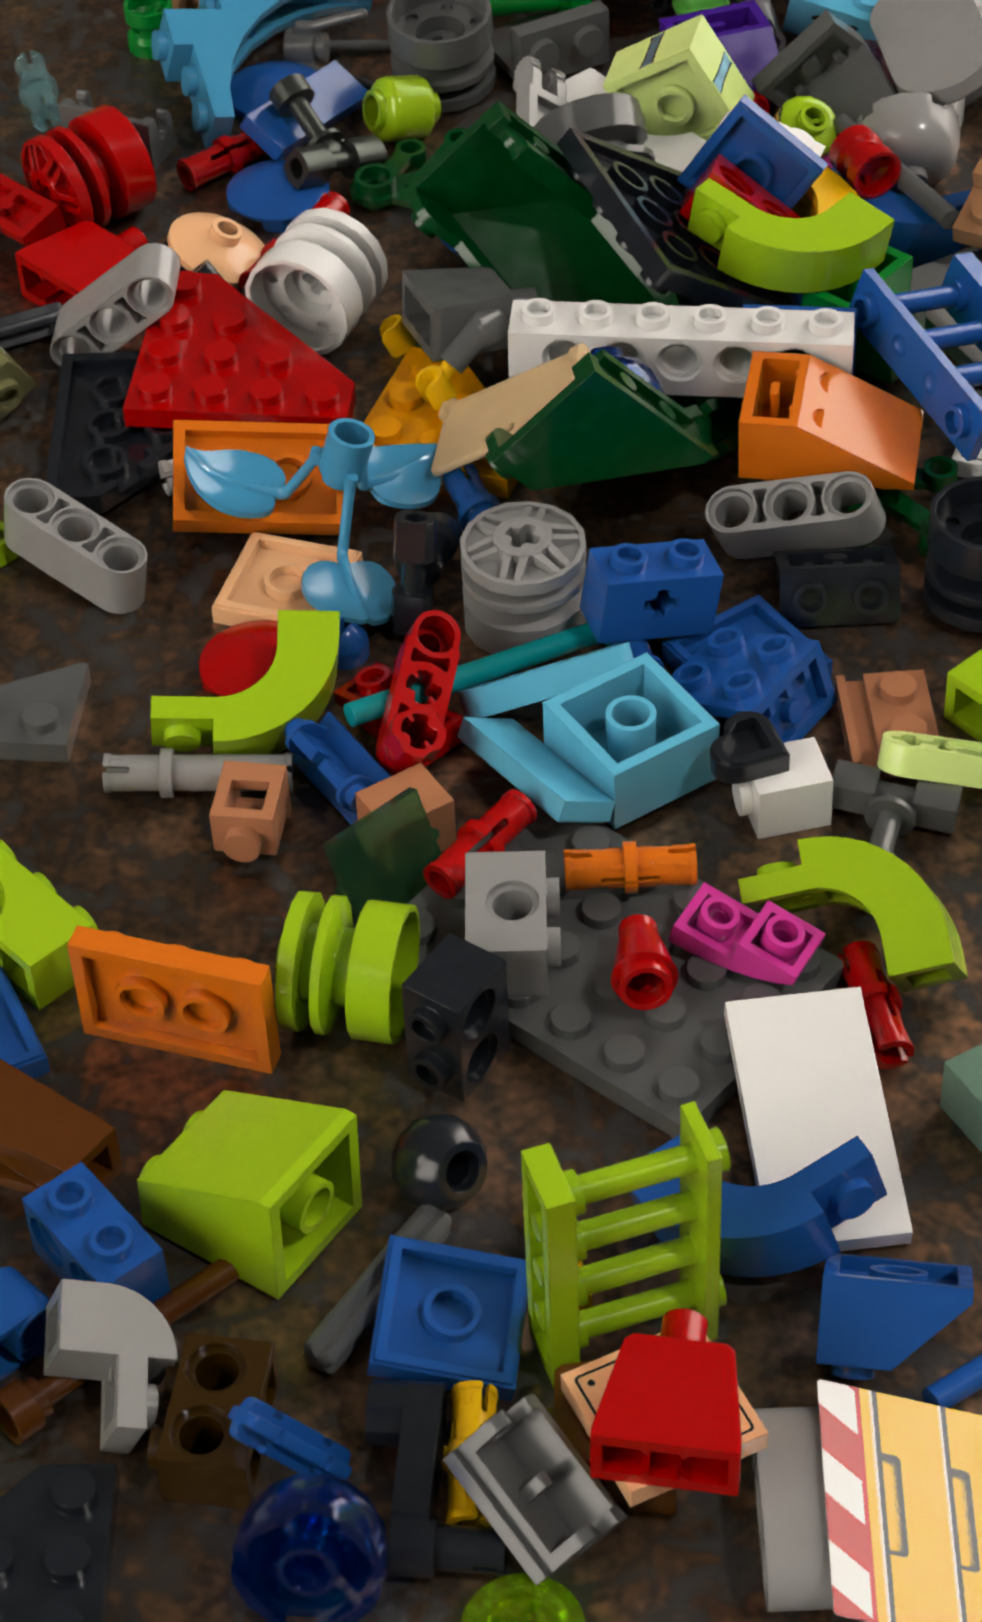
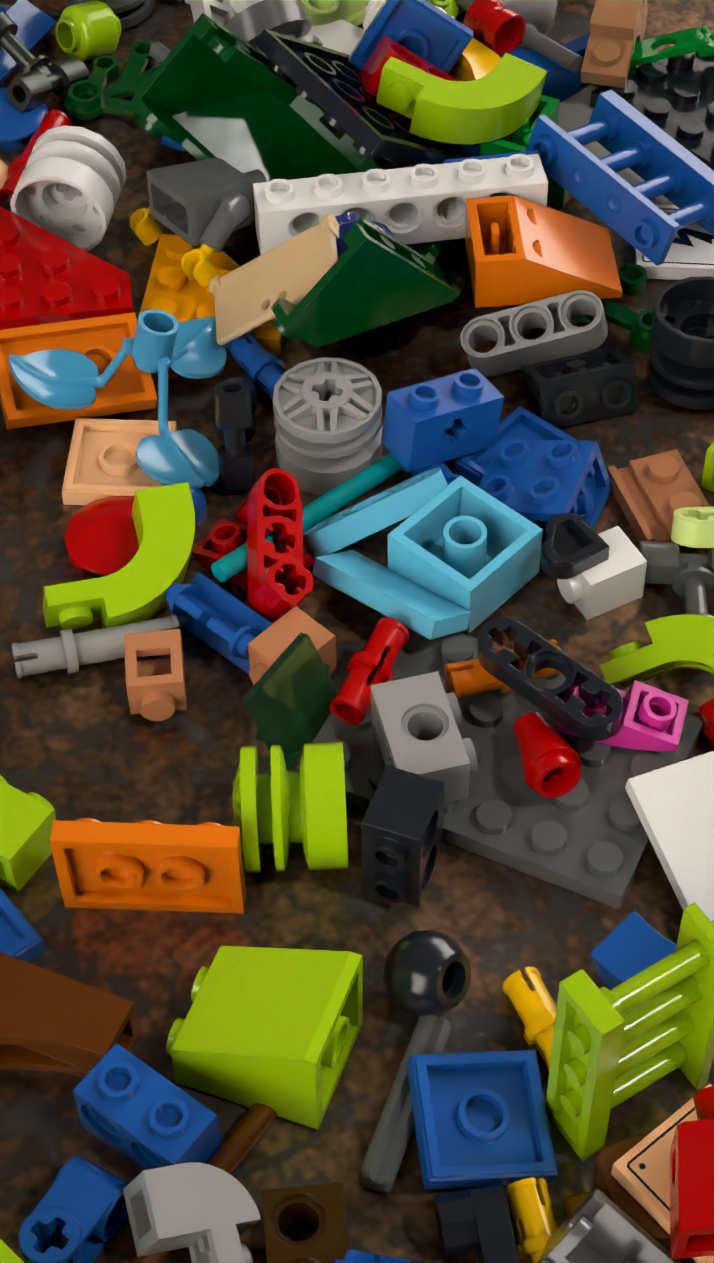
camera: 15 degrees left, 5 degrees up
none -> black beam [478,617,623,741]

